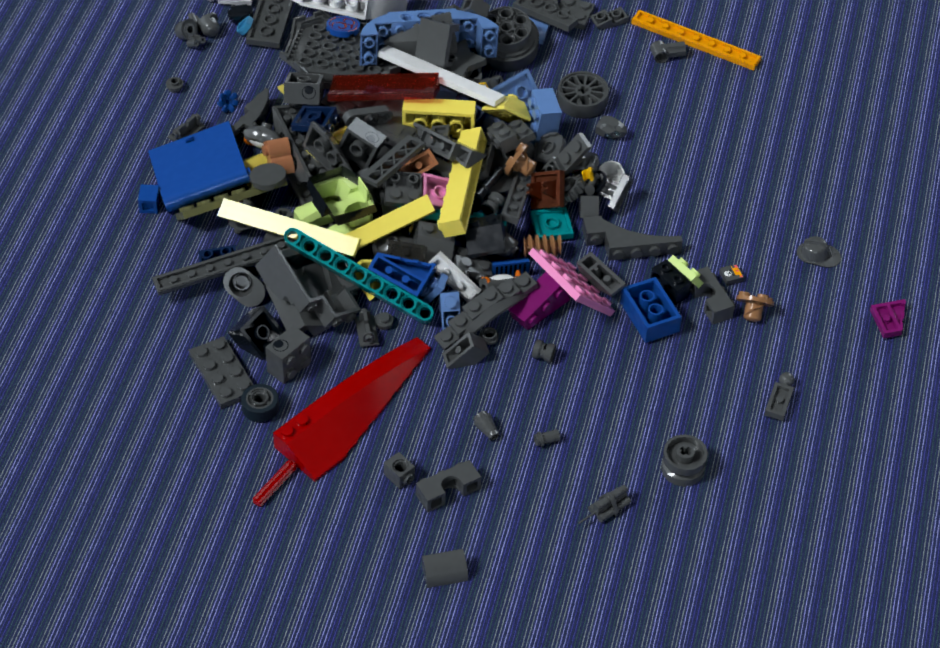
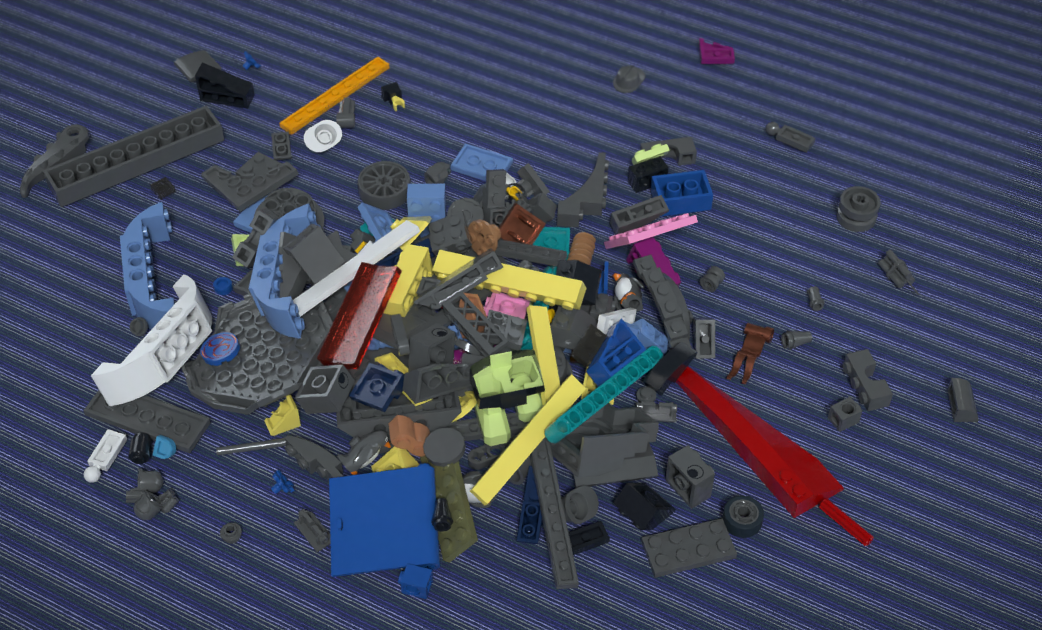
camera: 75 degrees left, 0 degrees up
dark grey tile [719,264,744,286] -> none
medium nougat plate [736,291,775,322] -> none
none -> dark grey bar [216,436,299,456]
none -> white piece [304,120,342,152]
none -> black piece [381,82,405,111]
none -> black cone [431,498,453,532]
none -> medium blue tile [451,143,513,181]
none -> black plate [568,521,610,555]
none -> black slope [643,342,698,396]
none -> copper flag [727,323,774,385]

